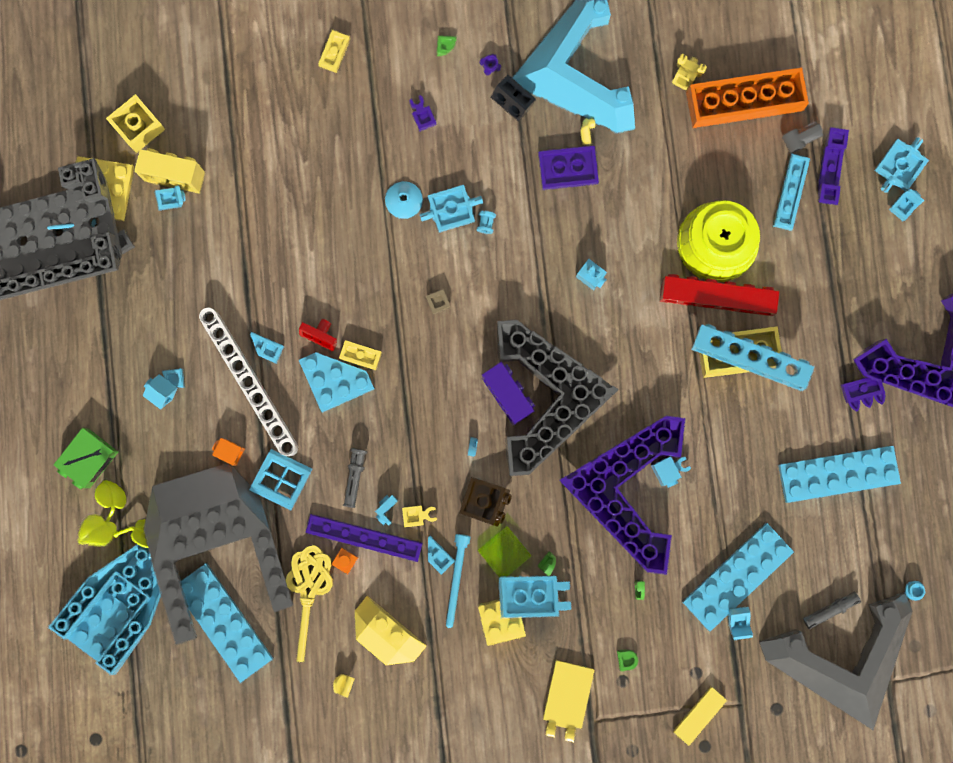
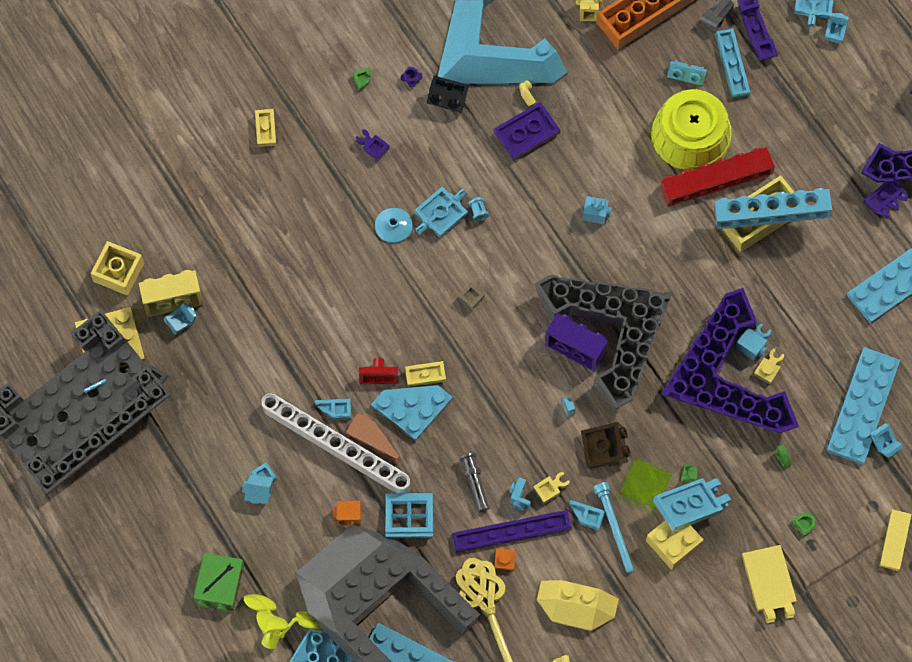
camera: 25 degrees left, 15 degrees down
none -> nougat slope [346,413,400,465]
none -> medium azure hinge [667,60,707,86]
none -> light yellow plate [754,349,784,385]

